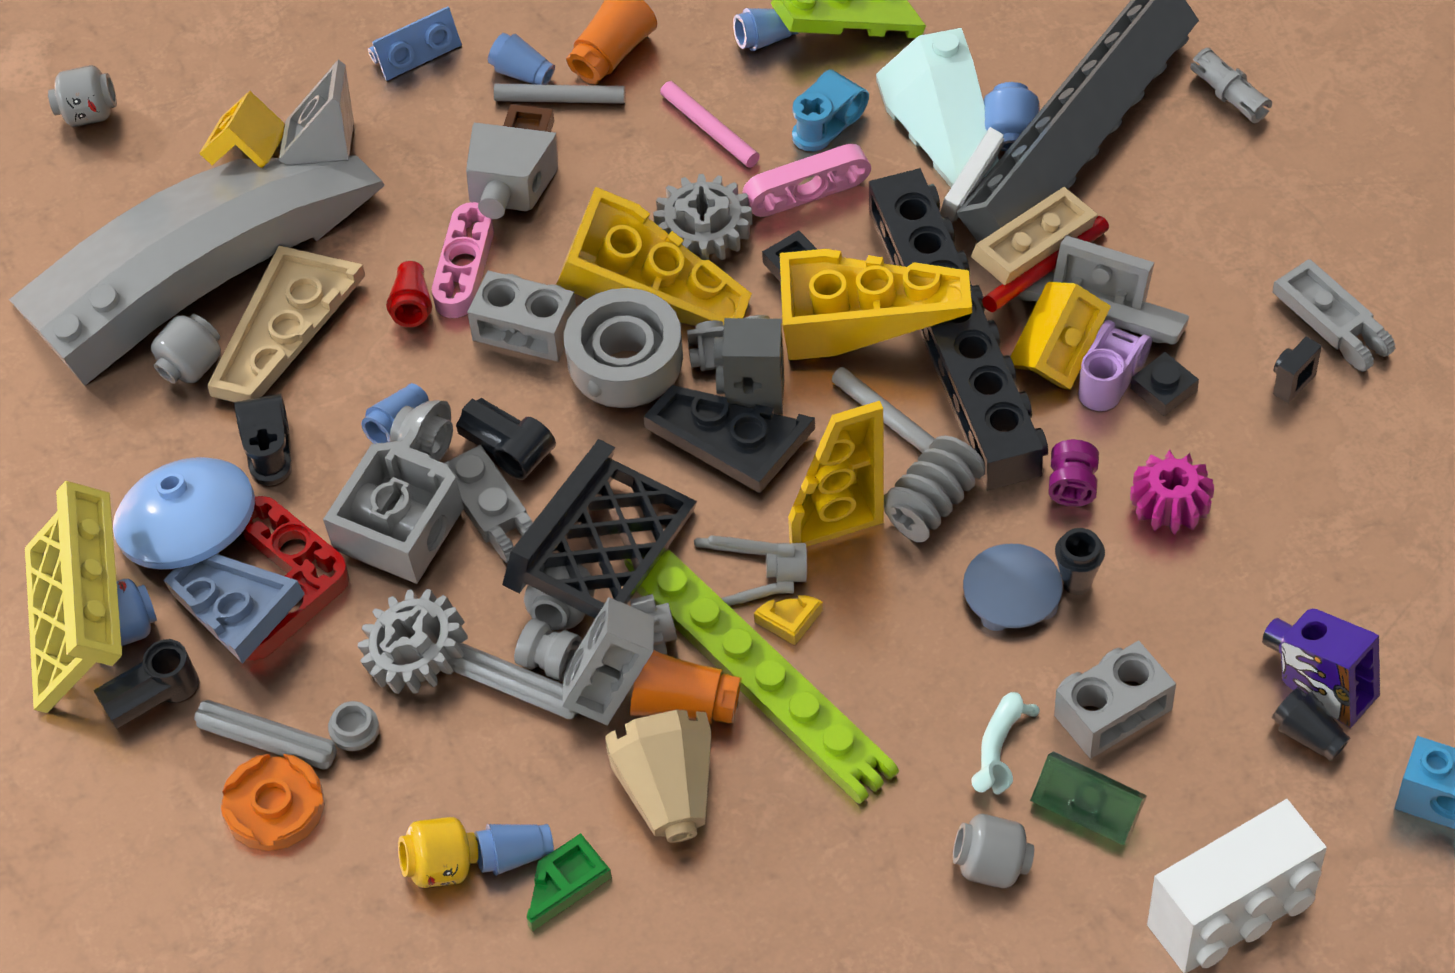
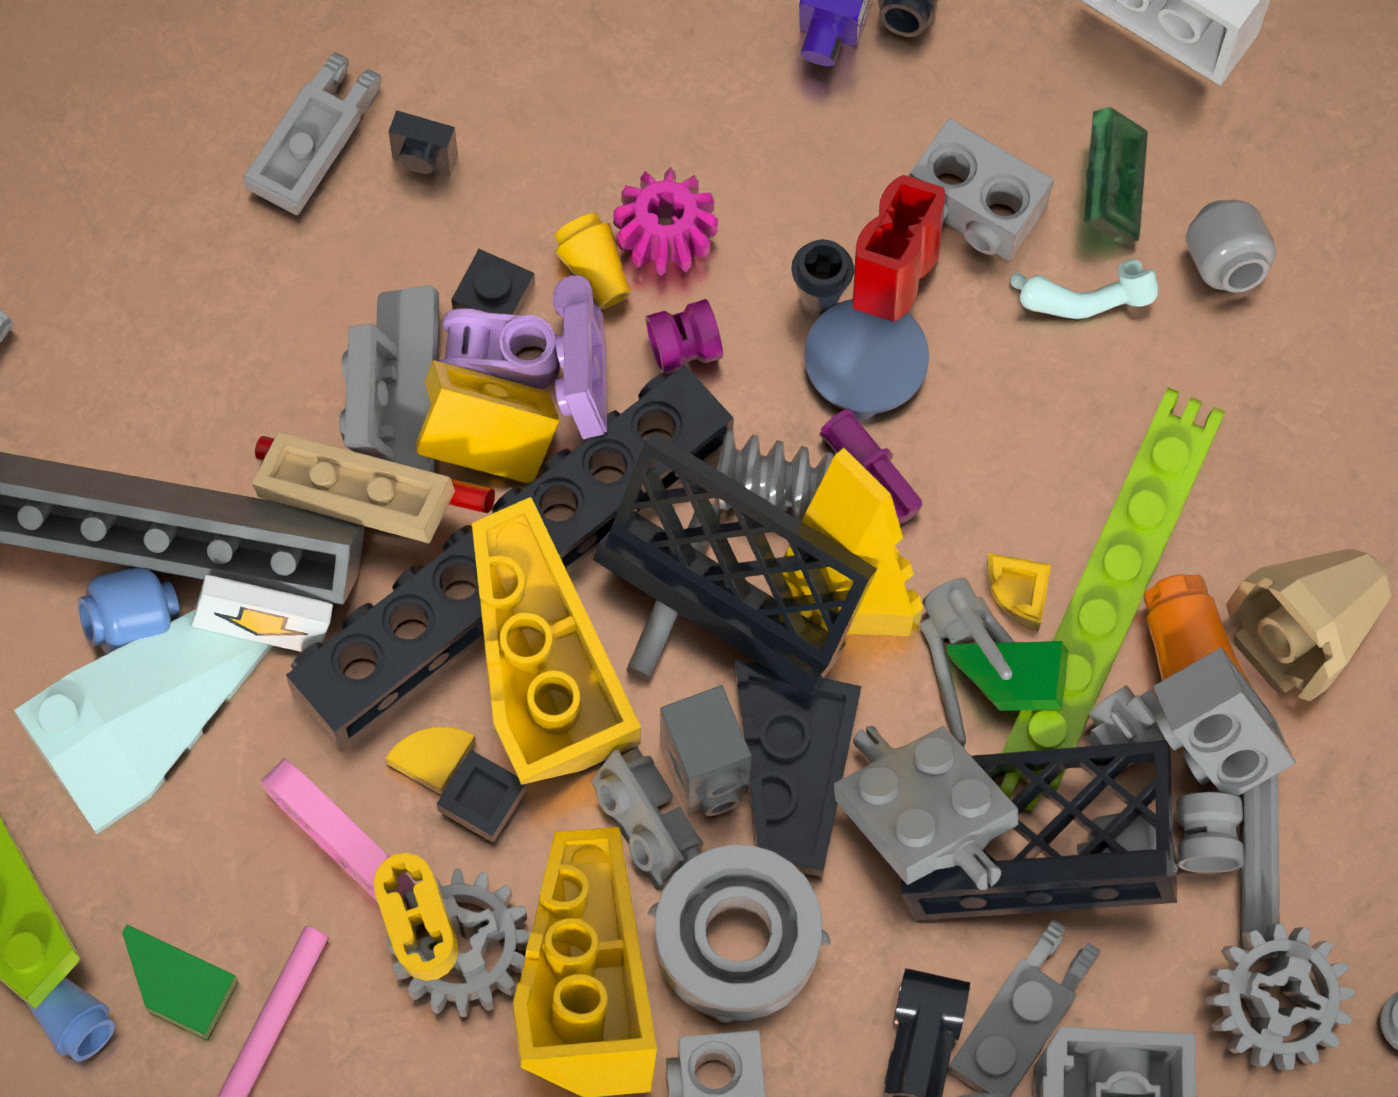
camera: 120 degrees left, 15 degrees up
dark azure piece [792,69,869,152] -> none
none -> green tile [122,924,238,1039]
none -> yellow beam [373,853,459,981]
none -> yellow tile [385,727,476,795]
none -> lavender hinge [553,274,607,439]
none -> yellow cone [554,213,632,309]
none -> black fence [593,432,877,695]
none -> magenta axle [819,409,923,524]
none -> light grey plate [834,726,1018,890]
none -> red brick [852,175,945,322]
none -> green tile [947,641,1068,711]

